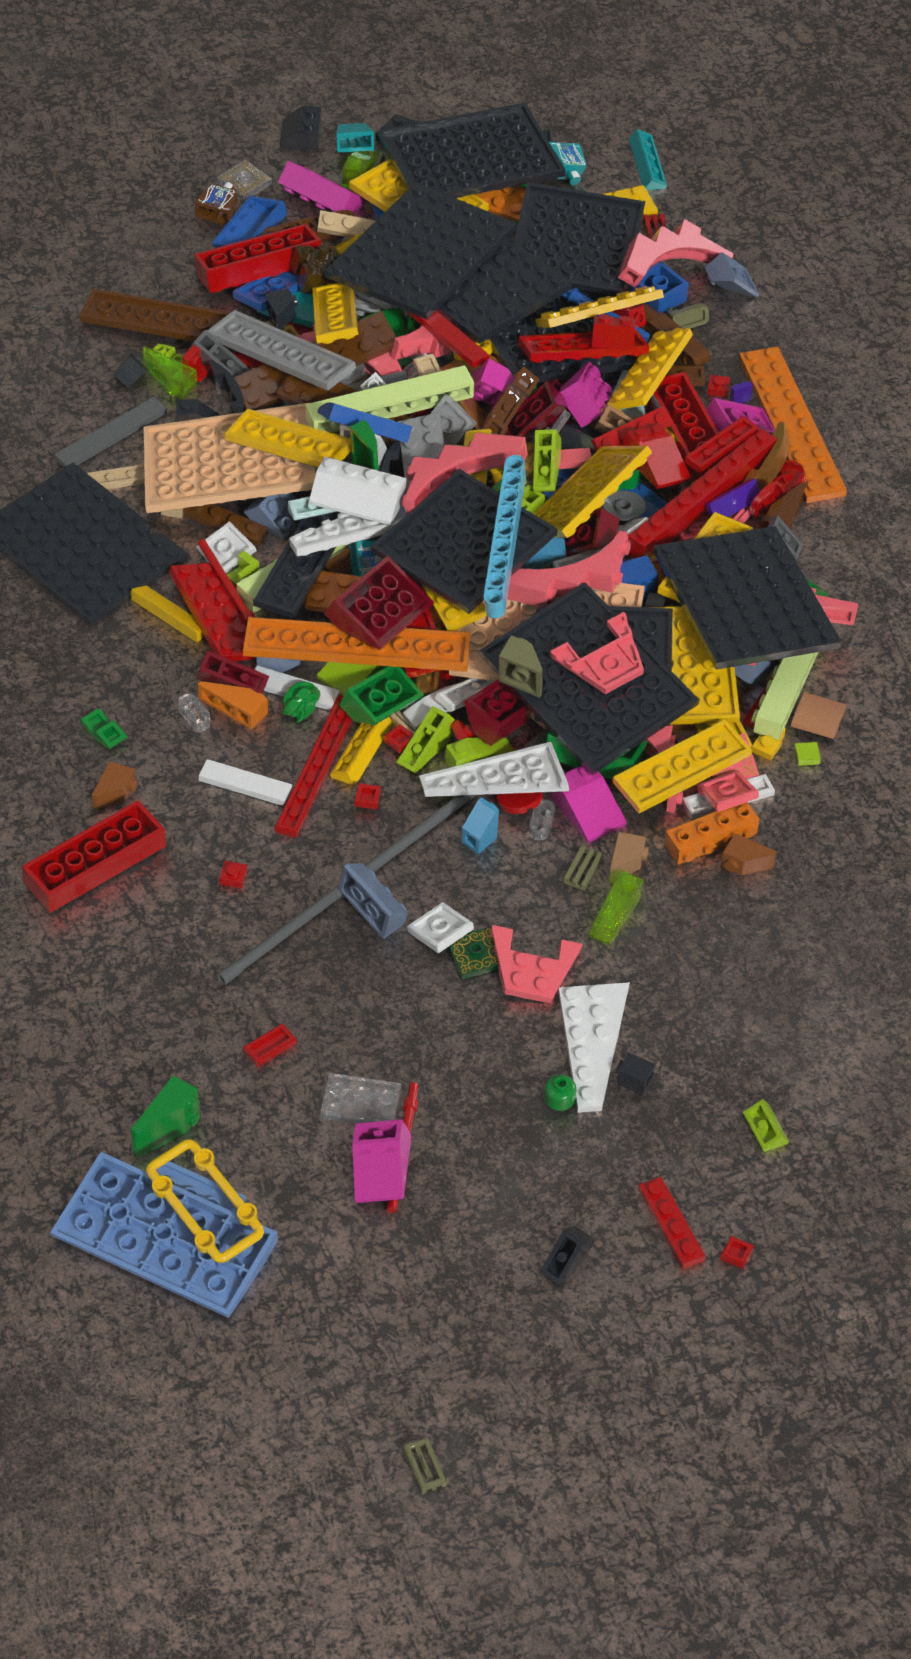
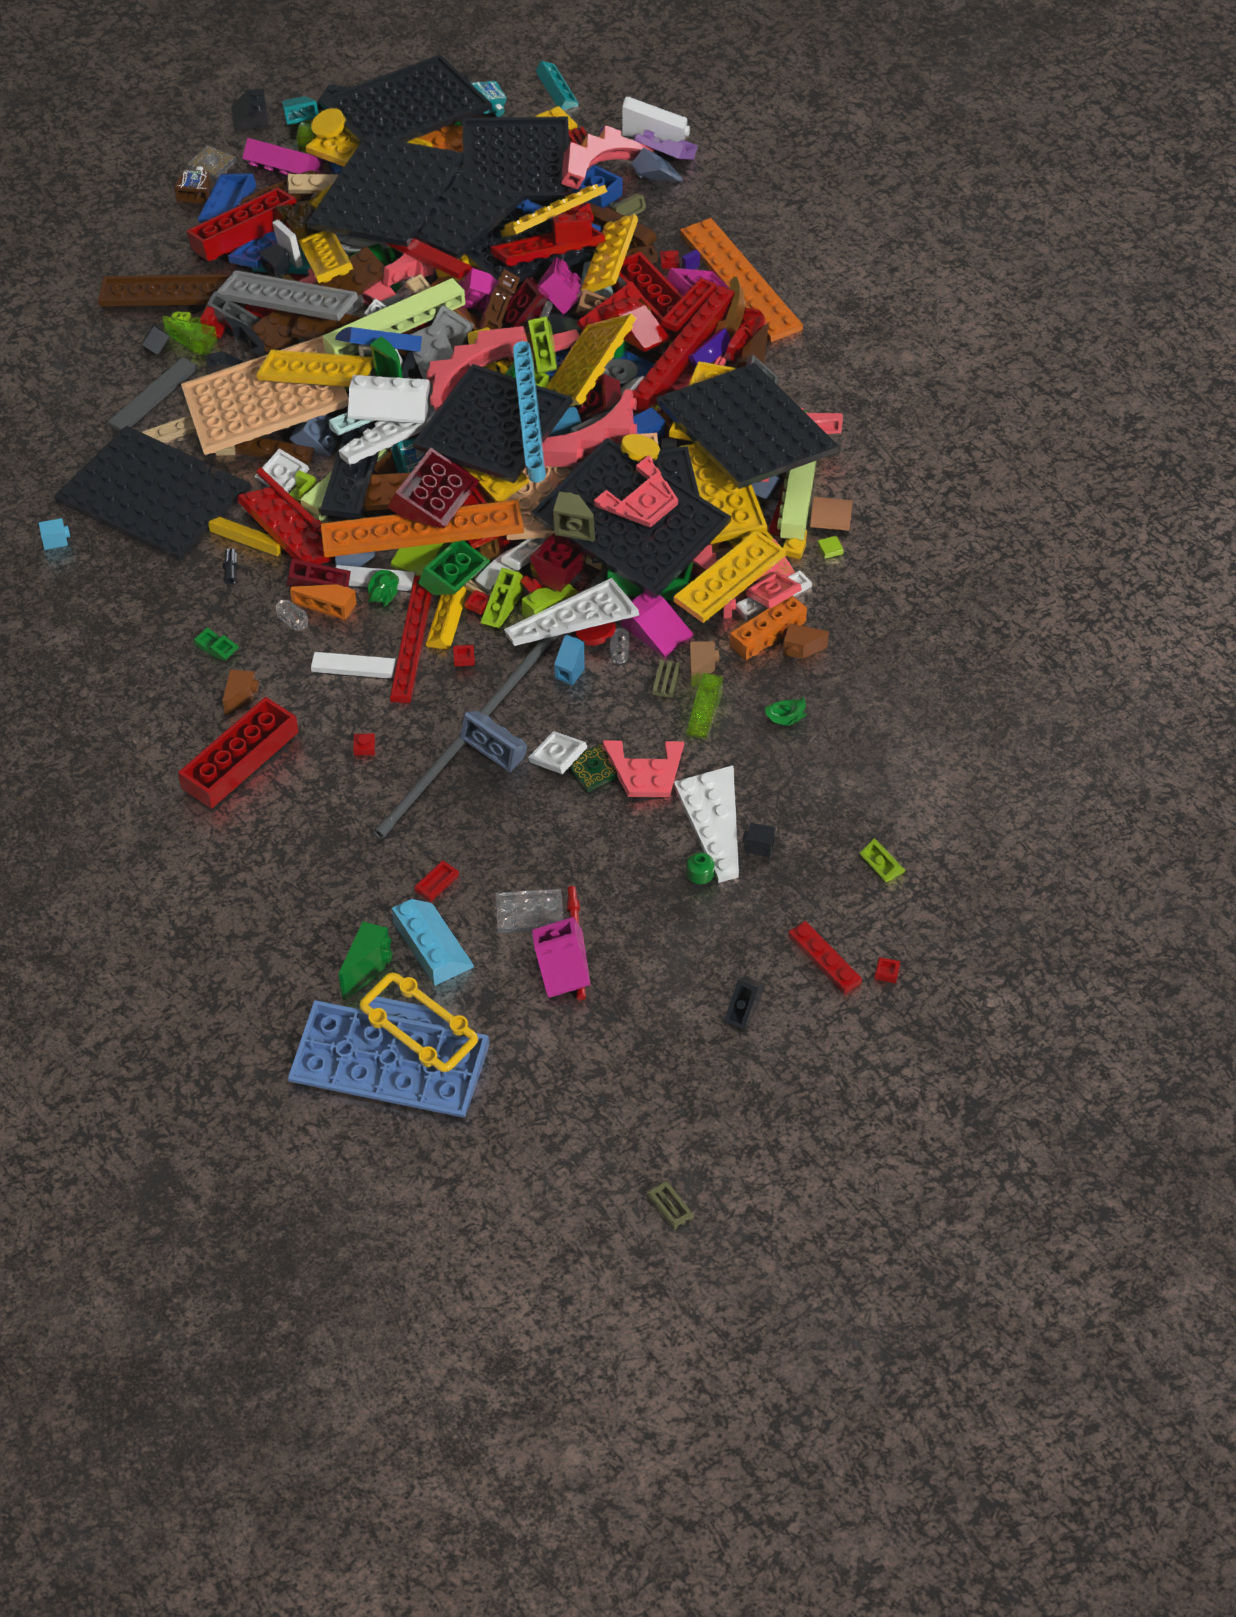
camera: 10 degrees left, 0 degrees up
none -> black axle [222,548,239,585]
none -> white tile [272,220,303,268]
none -> yellow tile [311,108,346,139]
none -> medium azure slope [392,899,474,986]
none -> yellow tile [620,434,660,462]
none -> white slope [622,97,690,142]
none -> medium lavender piece [634,130,698,159]
none -> green hat [765,697,807,726]

